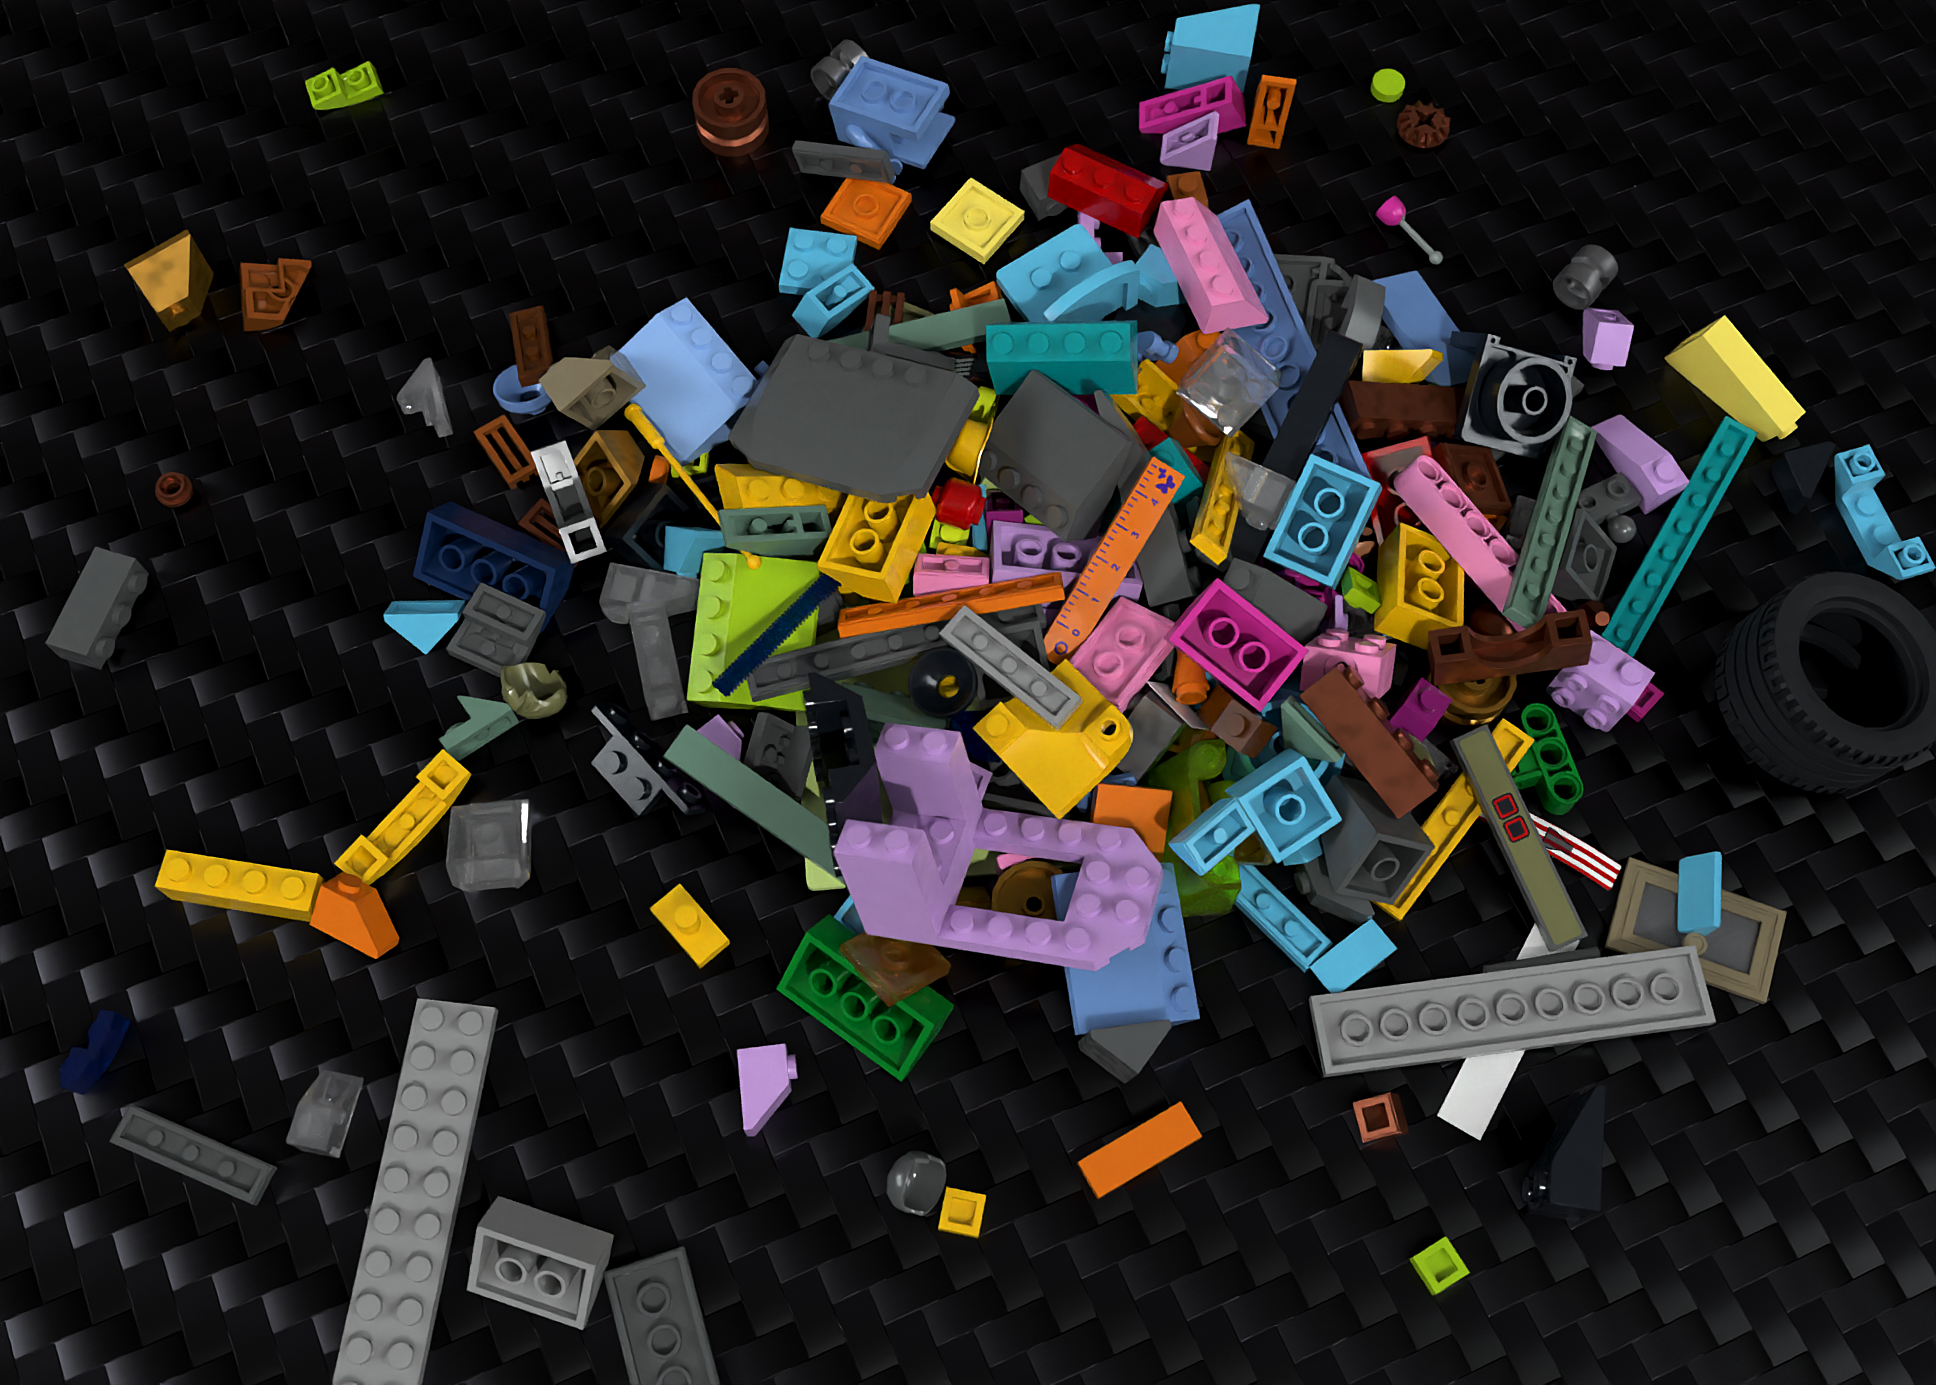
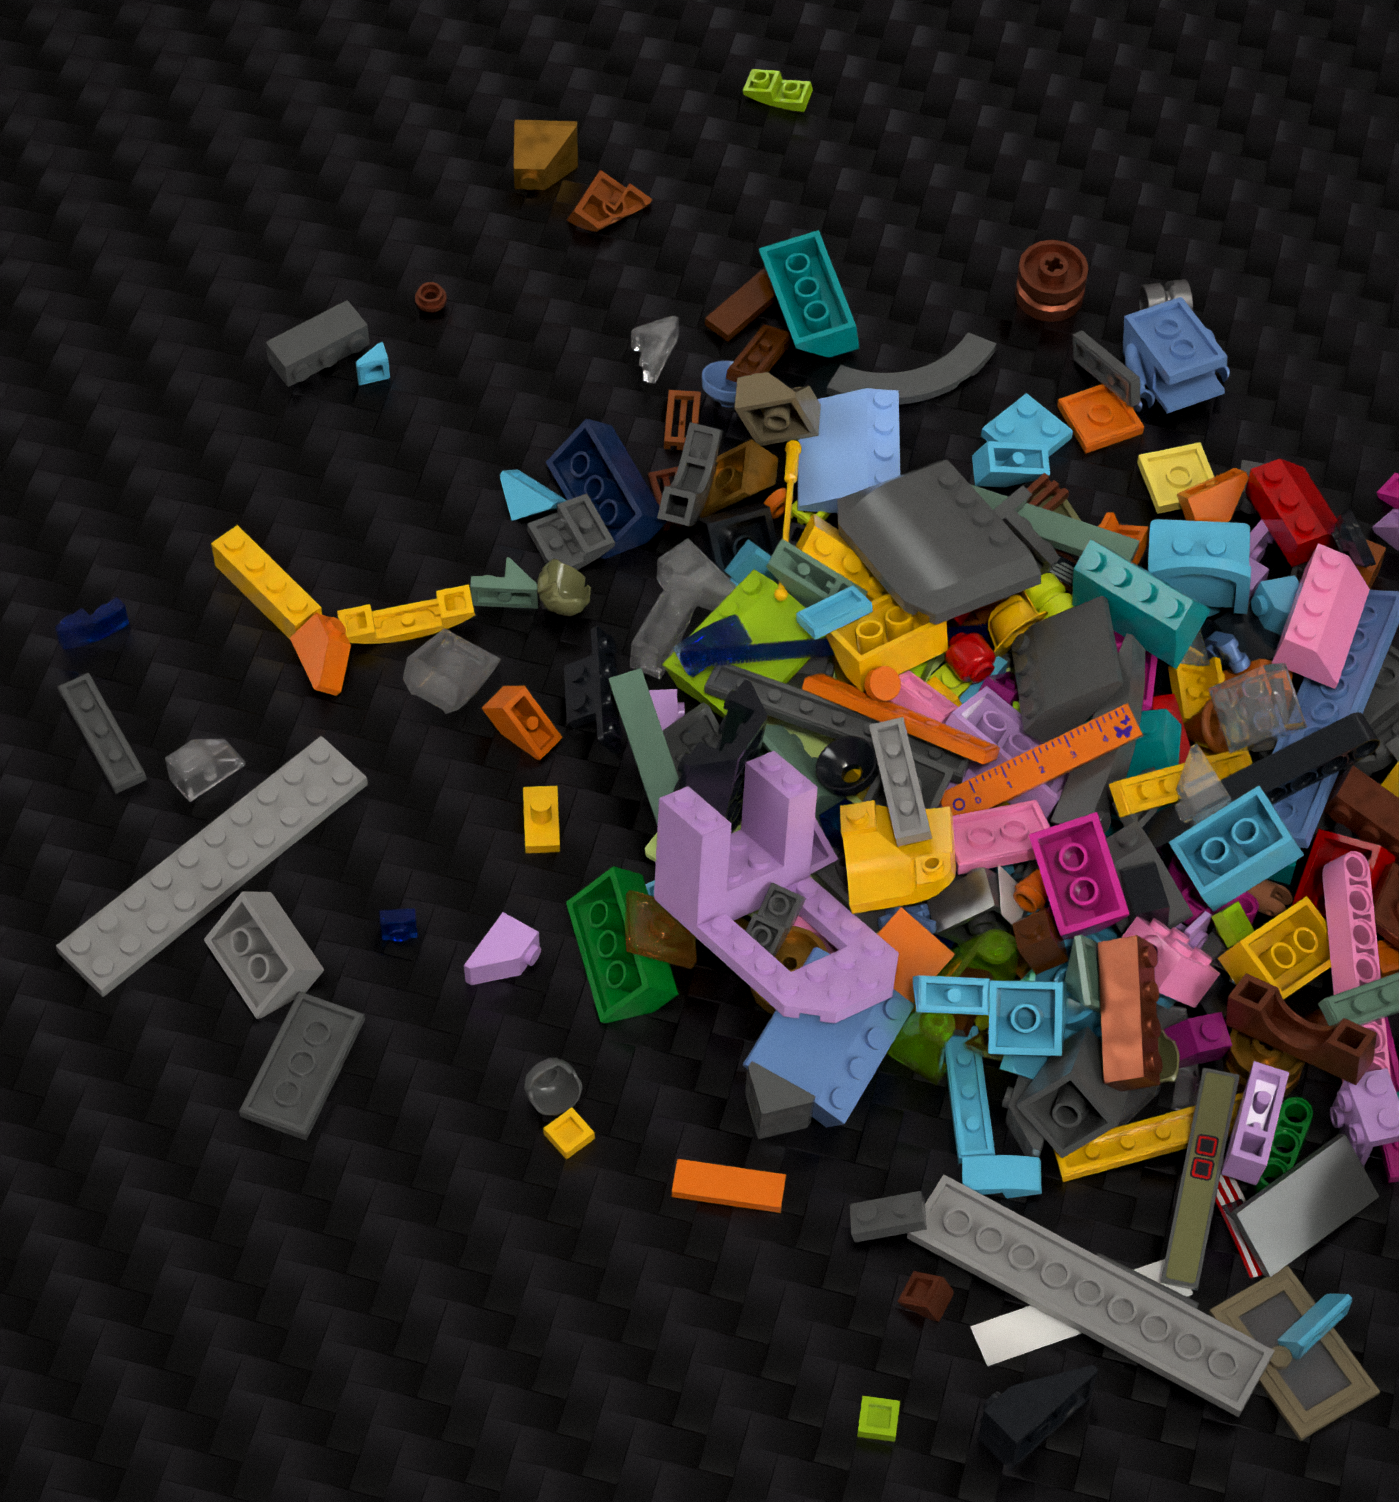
camera: 40 degrees right, 10 degrees down
none -> medium azure slope [356,342,390,385]
none -> clear blue plate [380,908,418,942]
none -> orange slope [482,686,563,760]
none -> clear blue slope [673,614,753,677]
none -> reddish brown tile [705,267,777,342]
none -> dark grey slope [746,882,806,957]
none -> teal slope [759,230,859,358]
none -> medium azure tile [796,585,873,640]
none -> dark grey tile [826,332,997,405]
none -> dark grey plate [850,1191,927,1243]
none -> orange tile [864,666,901,702]
none -> black slope [1120,861,1170,927]
none -> orange slope [1177,468,1248,522]
none -> lavender slope [1221,1061,1289,1185]
none -> dark grey tile [1230,1134,1379,1277]
none -> black piece [1331,509,1376,568]

